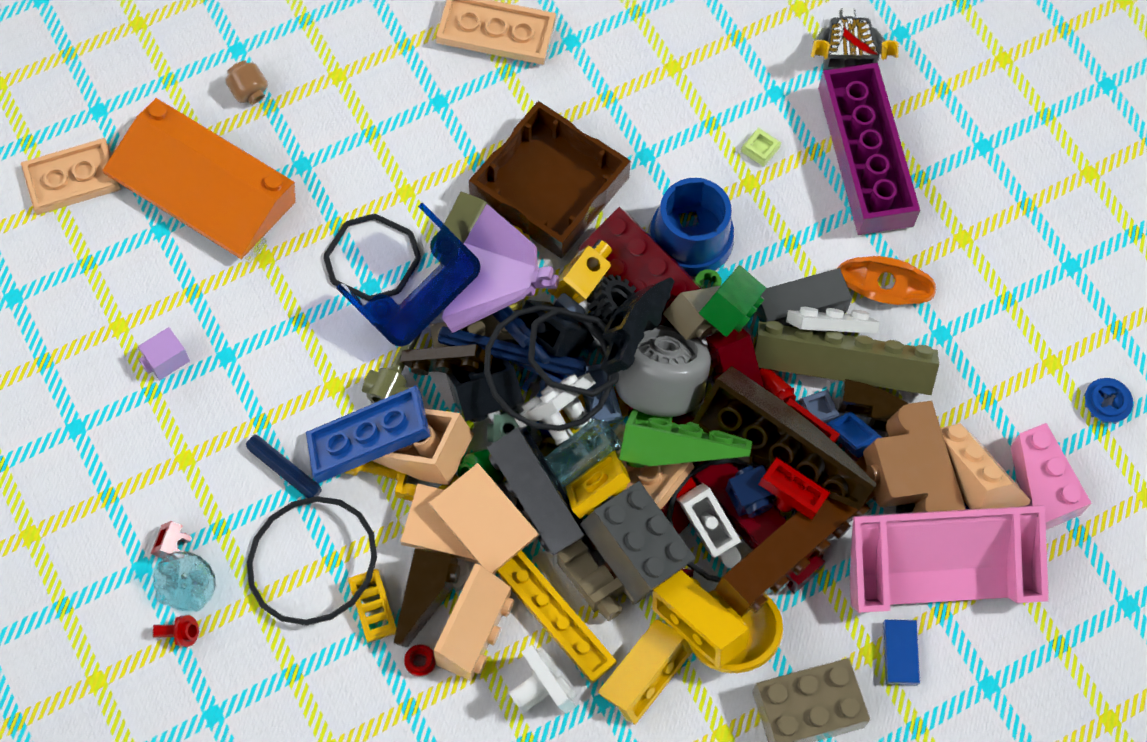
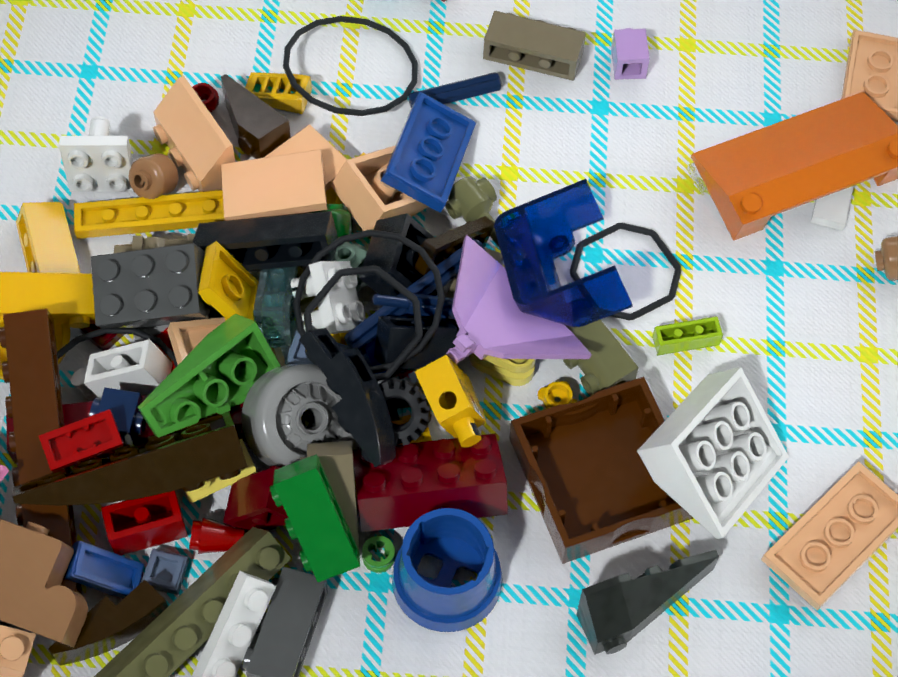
camera: 125 degrees right, 5 degrees down
none -> medium nougat head [128,154,179,199]
none -> dark tan brick [483,11,586,81]
none -> pearl dark grey wedge [576,550,719,655]
none -> white slope [637,367,789,539]
none -> lime piece [652,316,723,356]

